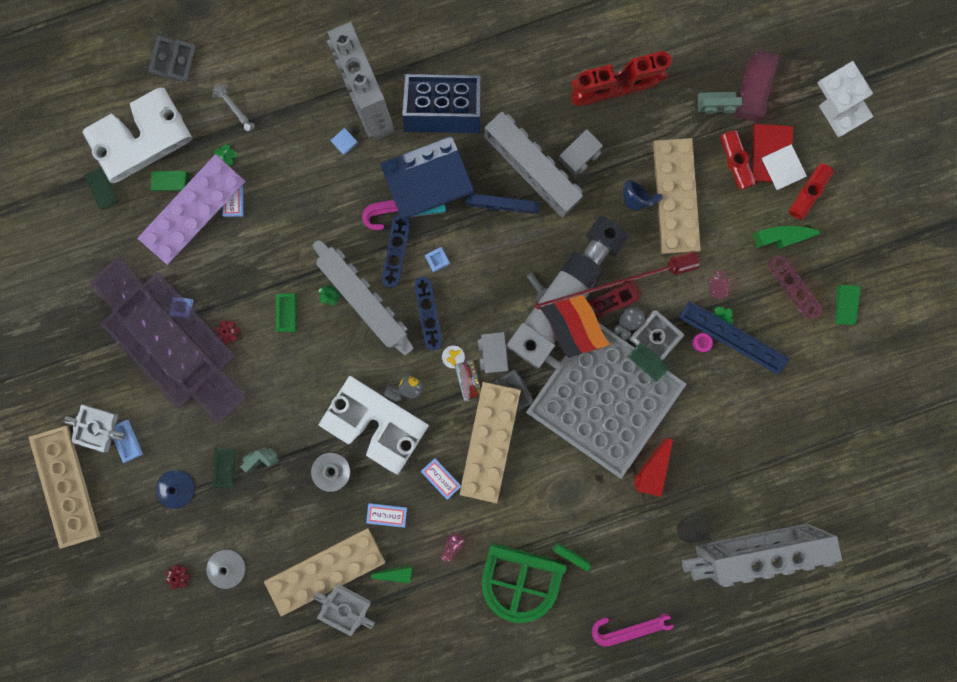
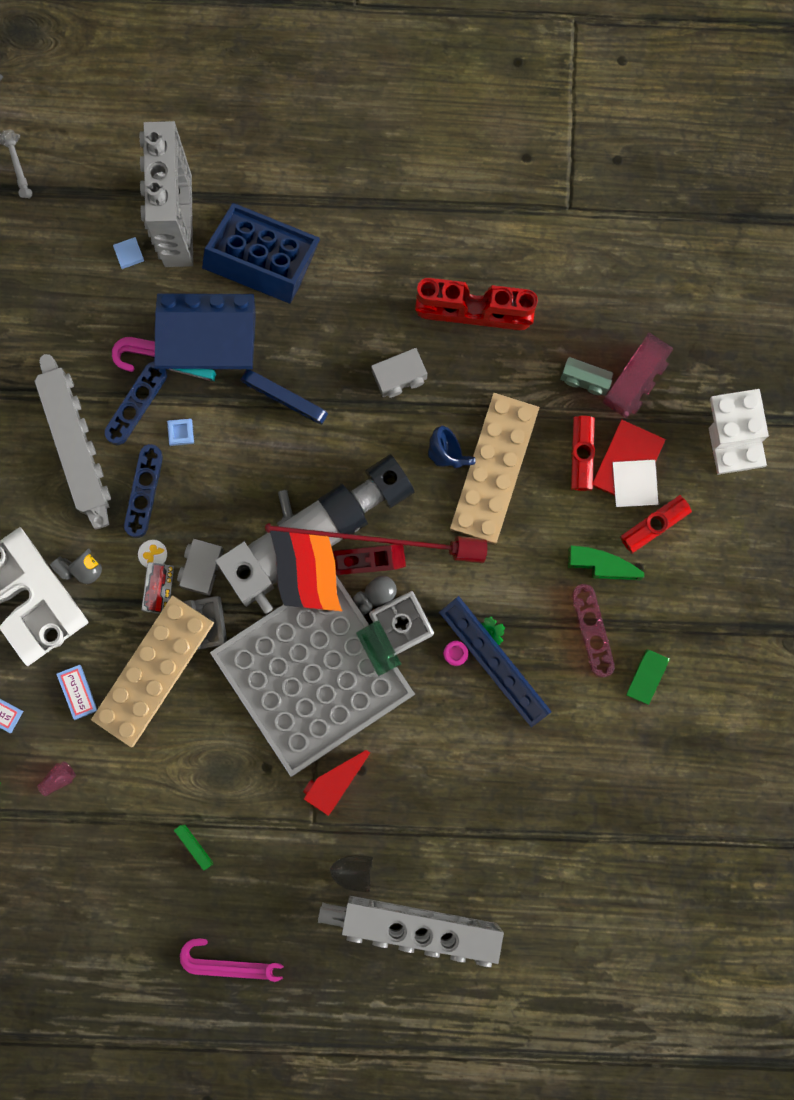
camera: 20 degrees right, 5 degrees down
green plant [318,285,341,307] -> none
green window [482,543,567,623] -> none
light grey brick [485,112,583,219] -> none
clear pink arm [710,270,729,299] -> none

